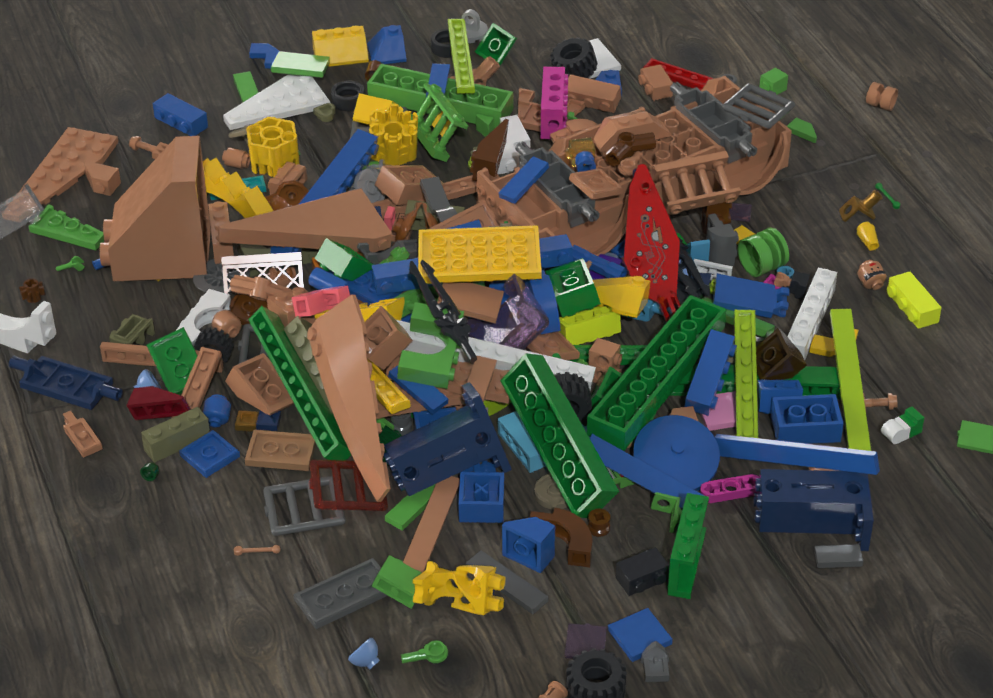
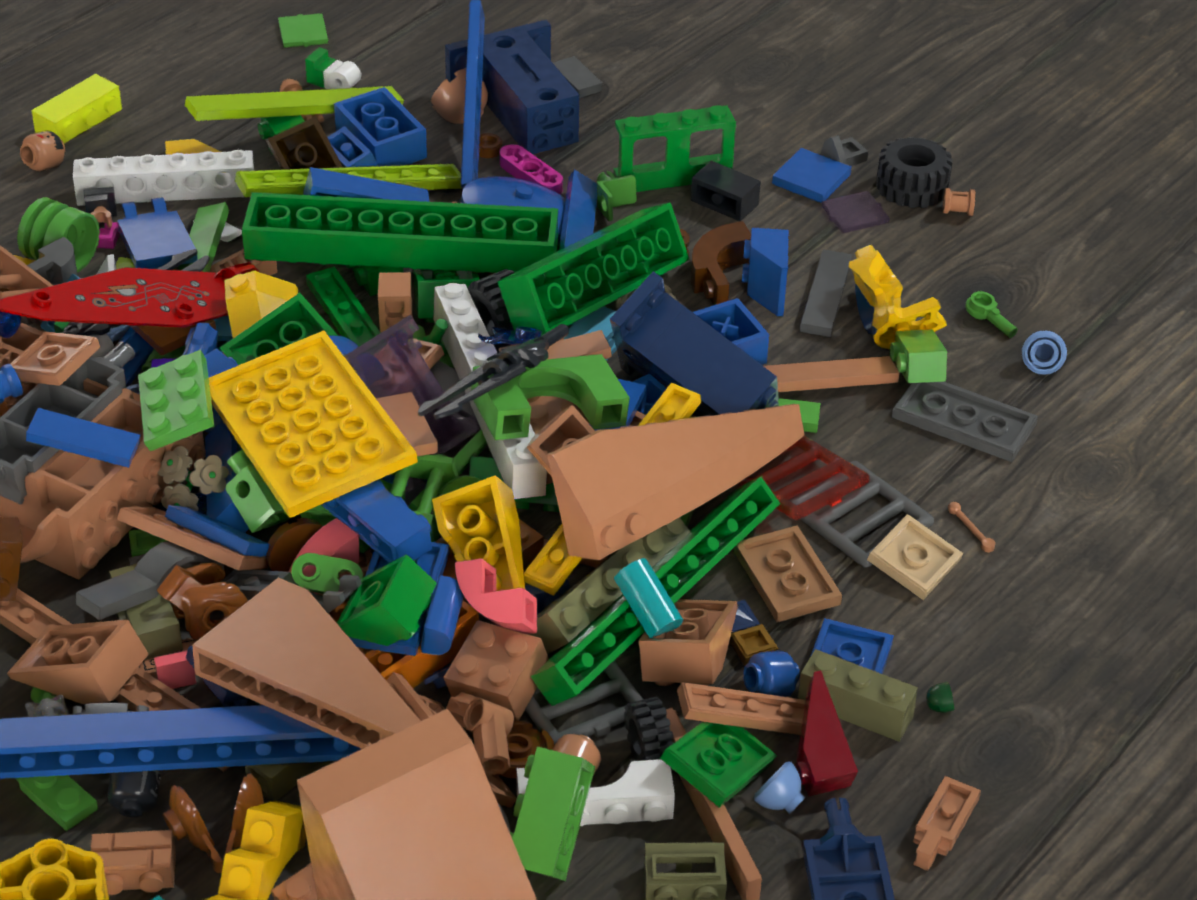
camera: 120 degrees left, 0 degrees up
none -> bright green plate [138,350,214,452]
none -> clear blue plate [478,326,542,345]
none -> bright green brick [509,746,596,881]
none -> teal brick [614,558,684,639]
none -> tan tile [867,514,963,600]

